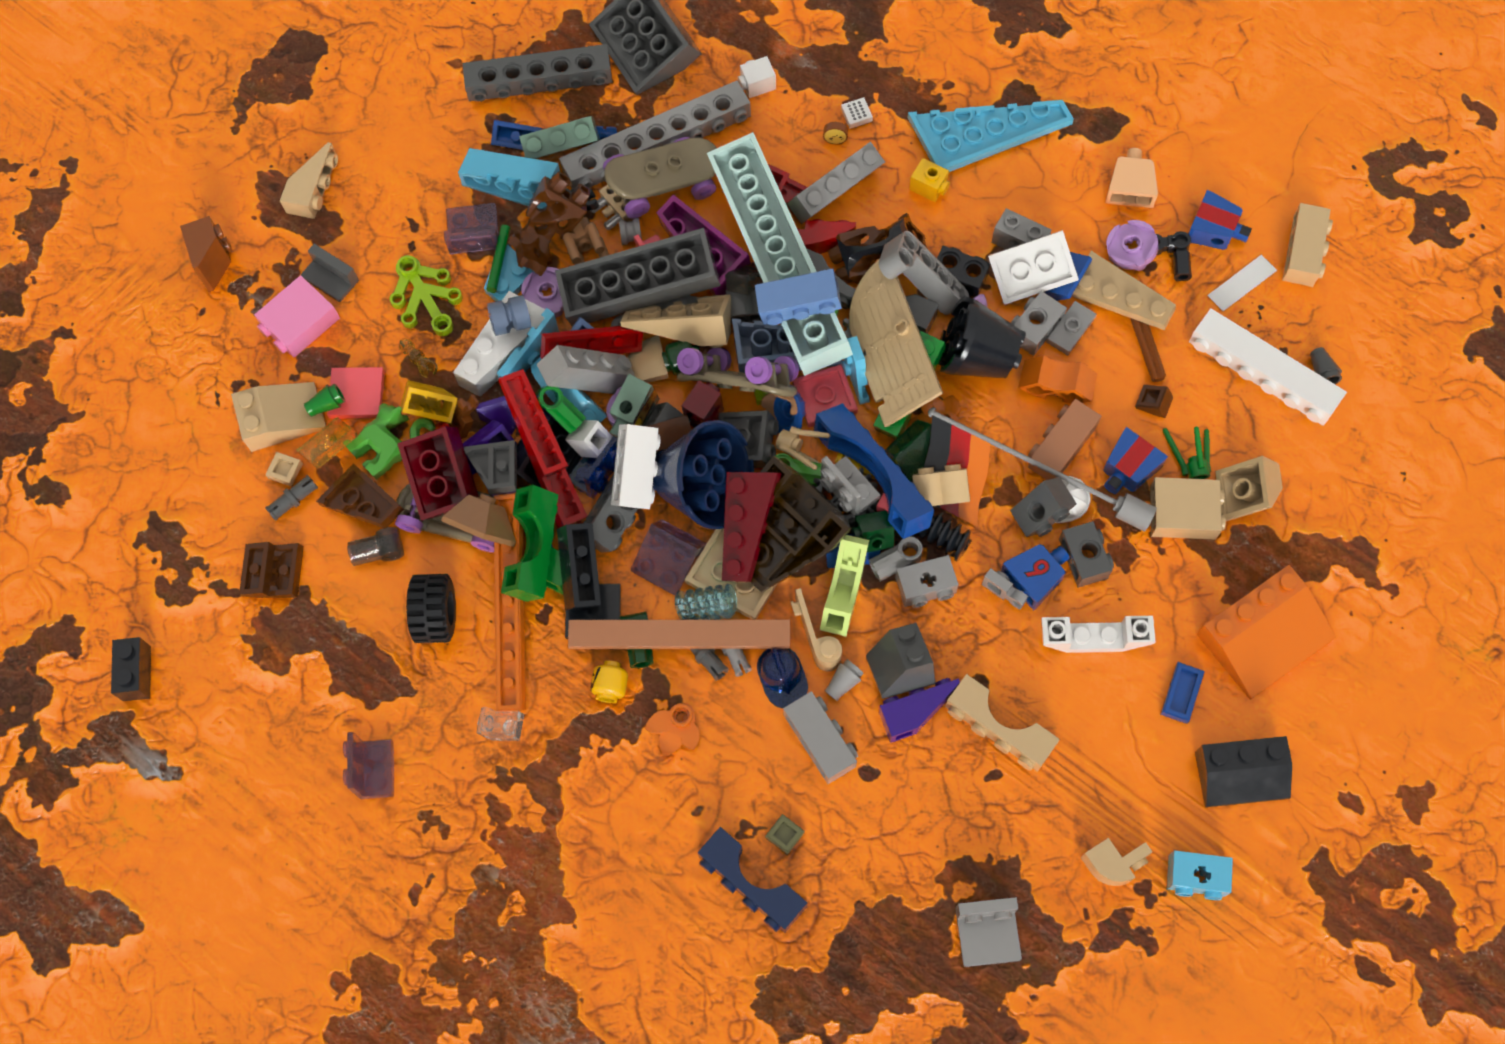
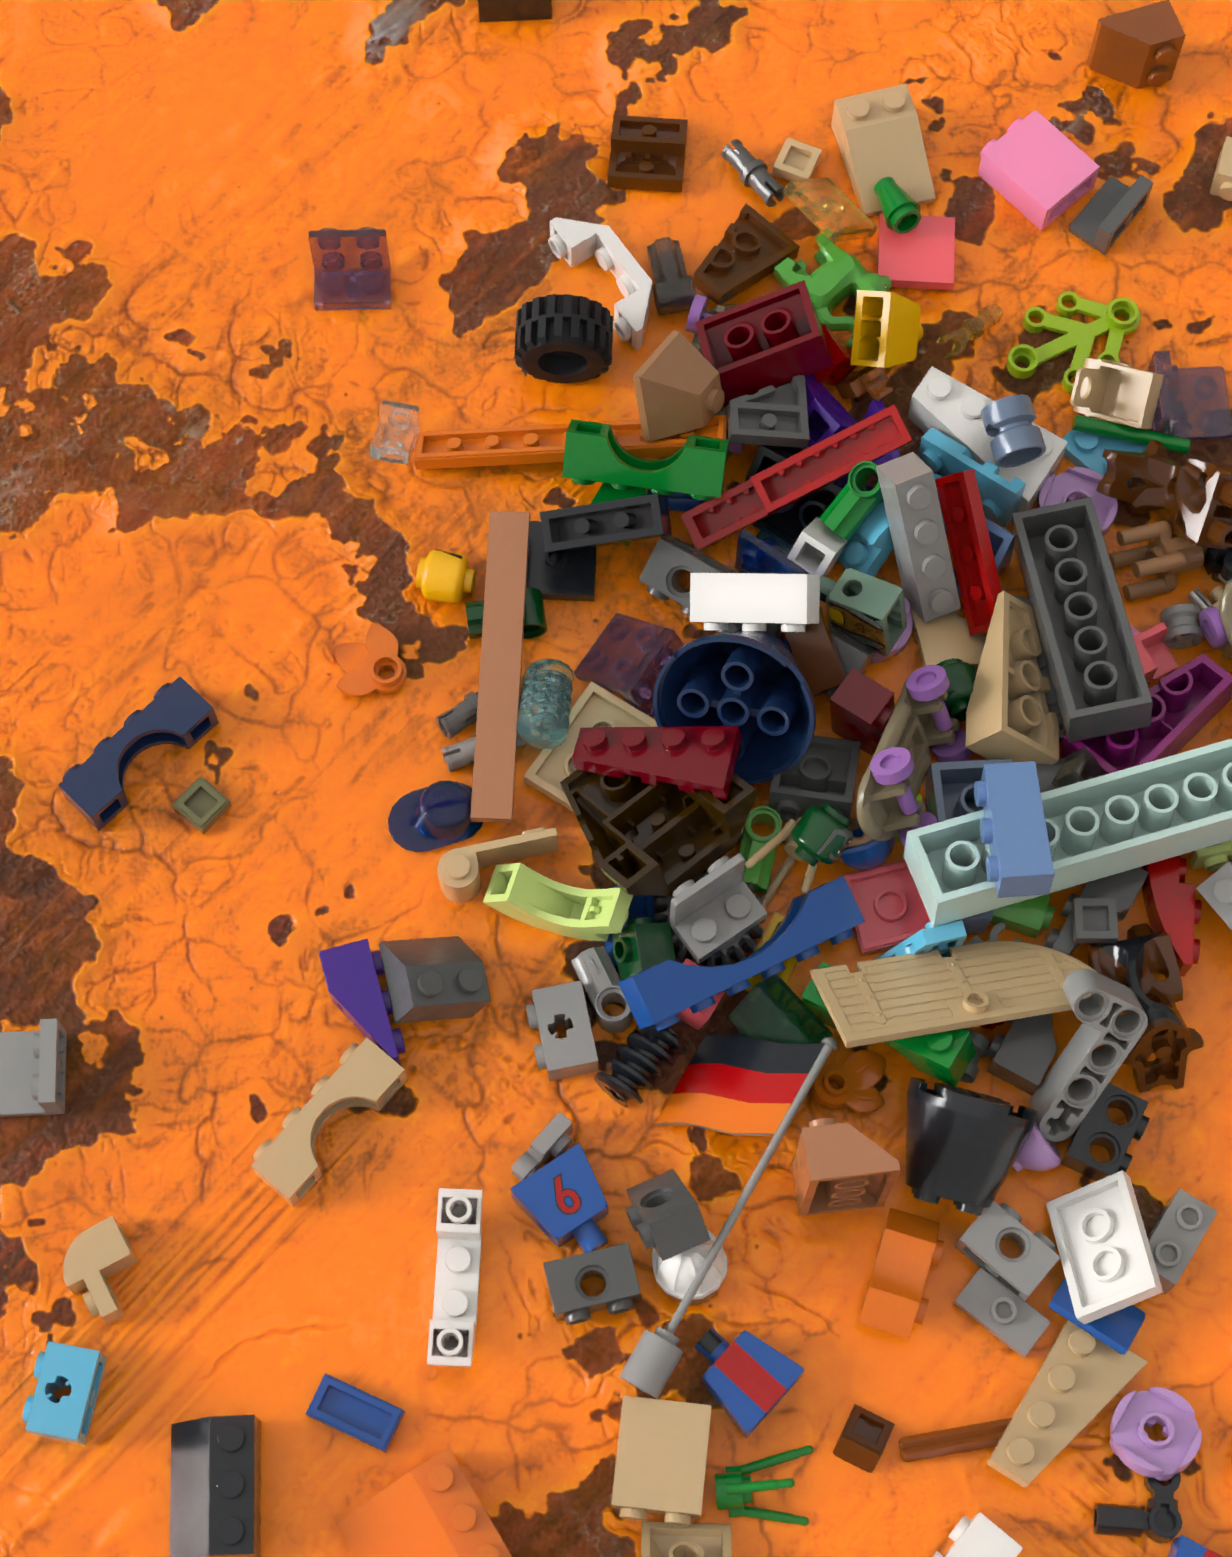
camera: 90 degrees right, 0 degrees up
light grey brick [783,691,858,784] -> none
light grey cone [824,659,864,701] -> none
tan brick [912,464,970,506] -> none
nougat brick [1028,399,1102,480] -> none
none -> white slope [548,217,652,351]
none -> dark green head [791,802,854,866]
none -> nougat slope [792,1118,900,1216]
none -> tan piece [1070,357,1164,429]
none -> dark grey plate [1071,898,1119,943]

